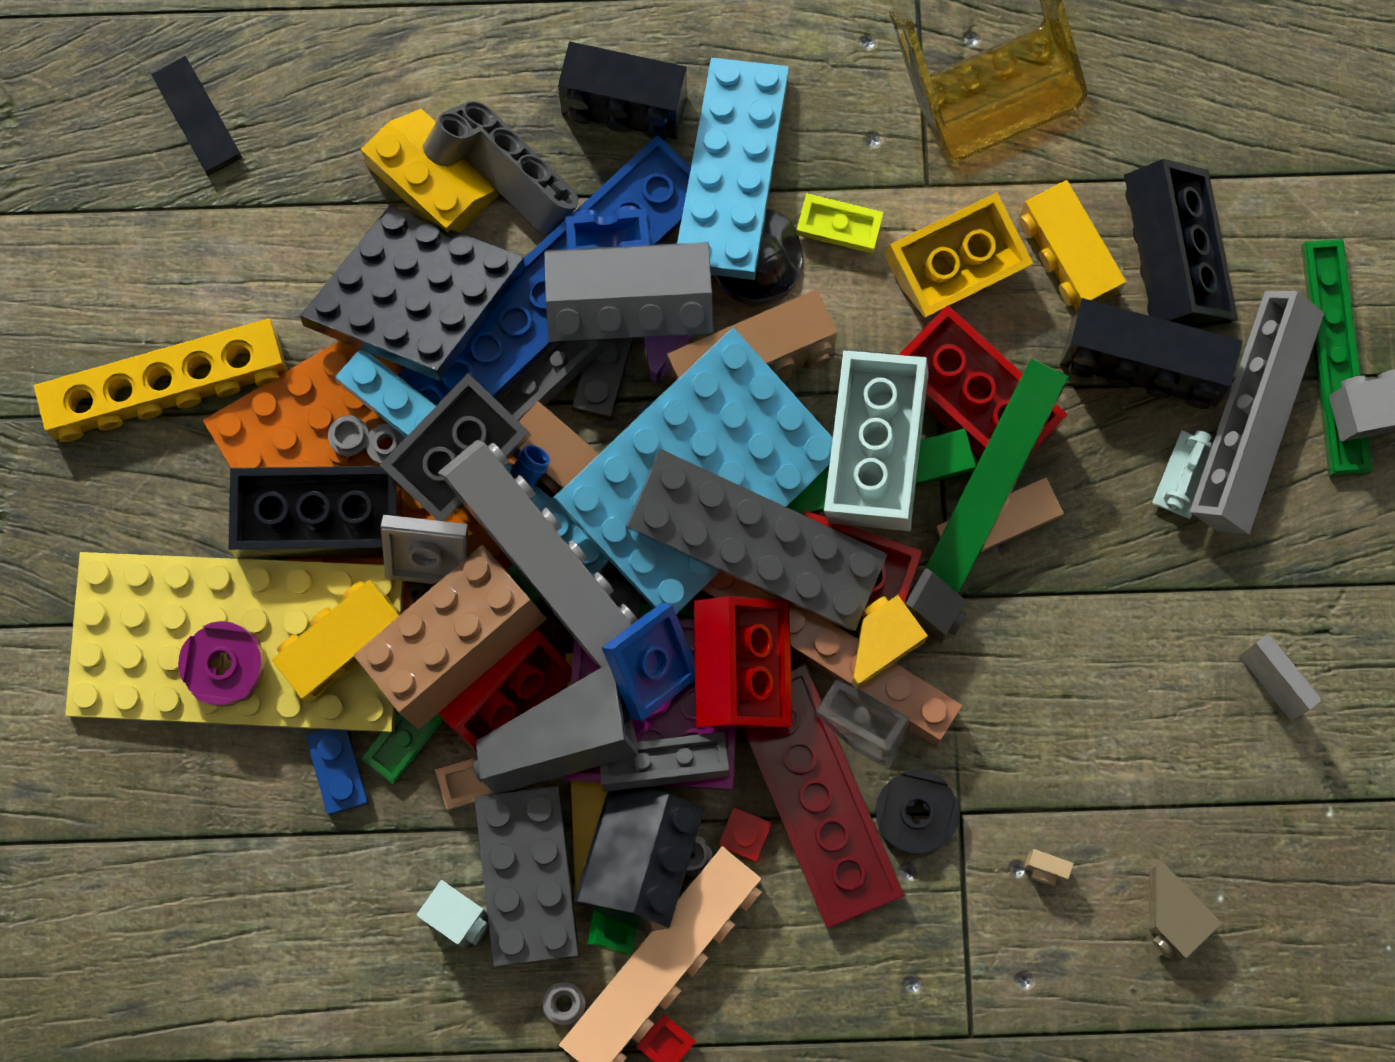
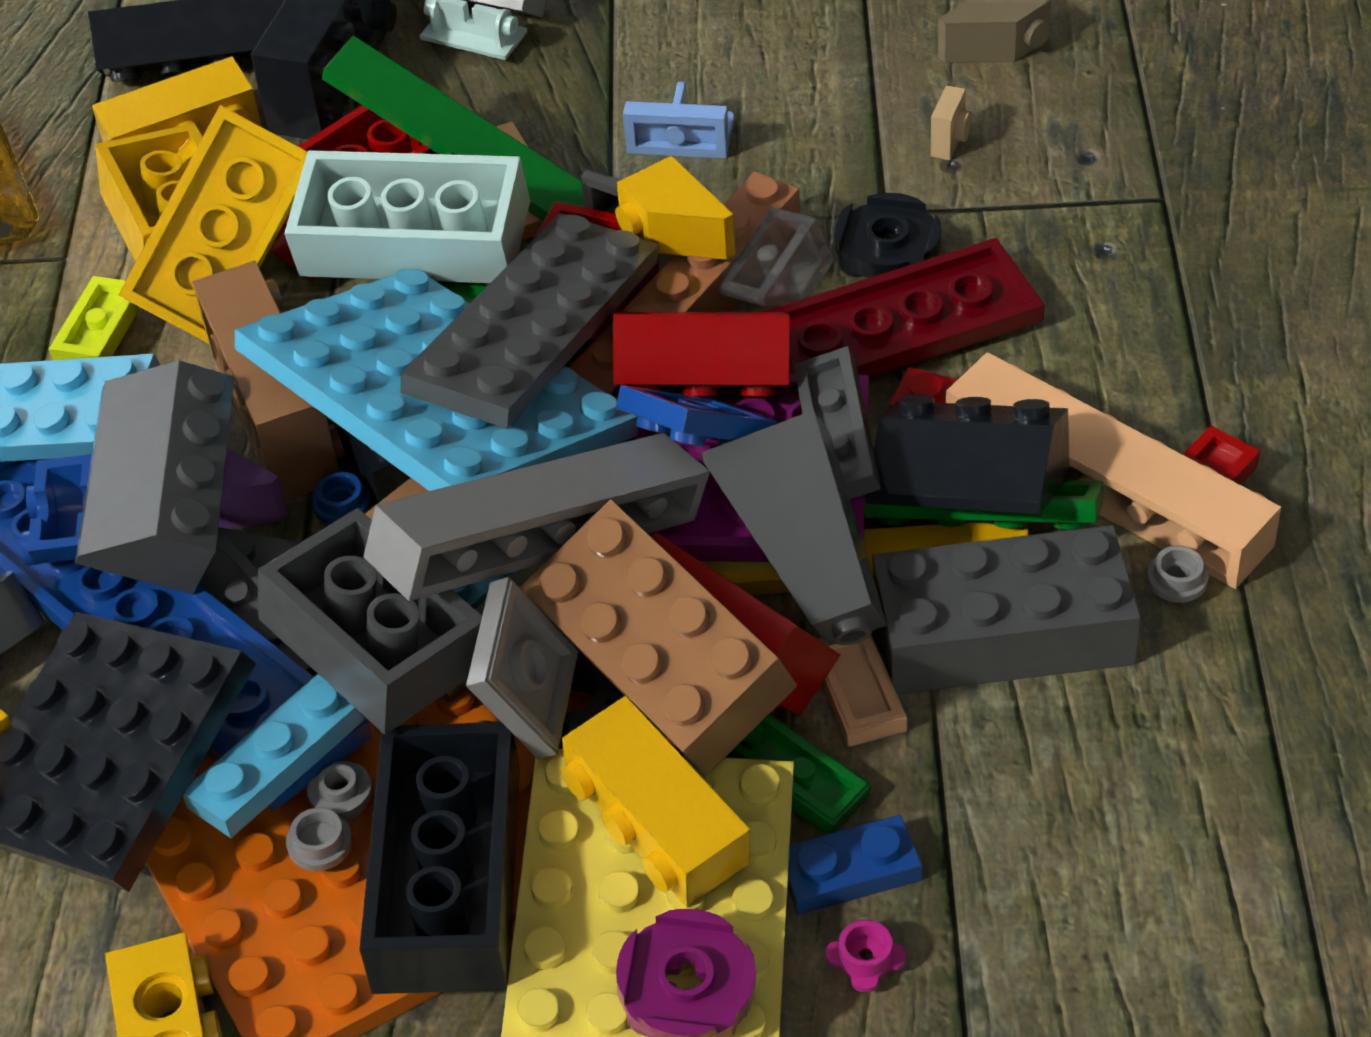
camera: 85 degrees left, 30 degrees down
light aqua brick [417,880,489,949] -> none
none -> yellow plate [118,105,307,344]
none -> light blue panel [623,82,734,159]
none -> dark pink plate [825,919,906,992]

